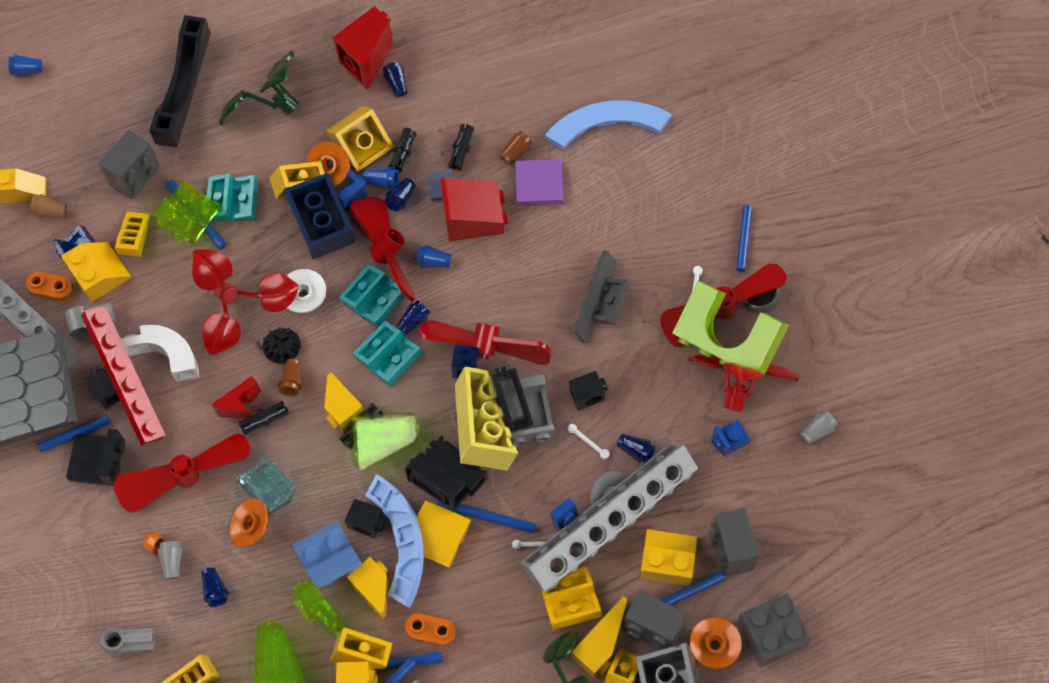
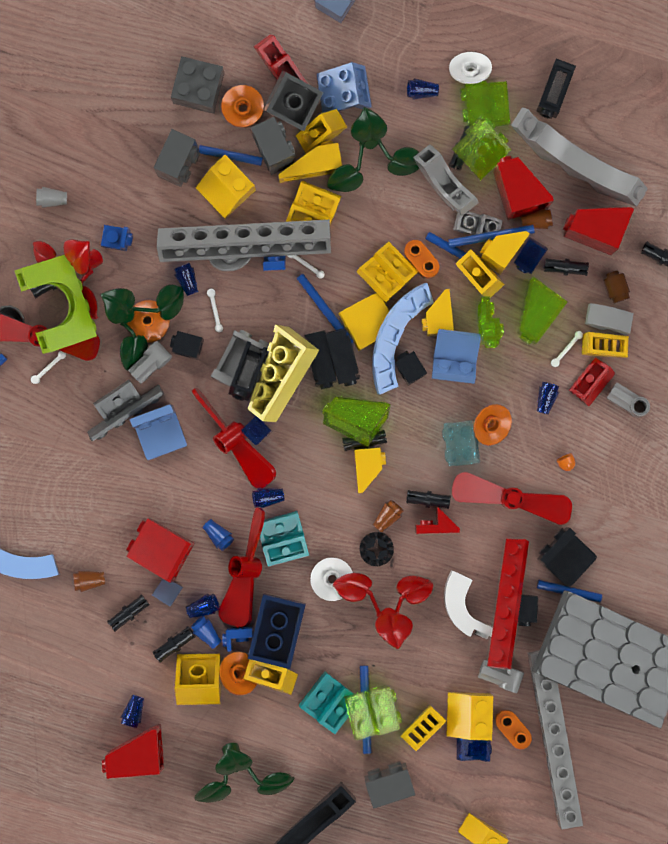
camera: 145 degrees left, 20 degrees up
medium nougat cone [30,194,67,218] -> none
light grey cone [157,541,183,579] -> none
teal slope [353,321,423,387] -> none
medium lavender tile [515,159,563,205] -> none
none -> dark green plant [100,284,184,371]
none -> orange dish [127,300,170,343]
none -> light grey piece [128,341,172,384]
none -> medium blue bracket [130,404,187,460]
none -> yellow slope [357,242,418,302]
none -> white hinge [551,331,583,367]
none -> red slope [569,357,615,406]

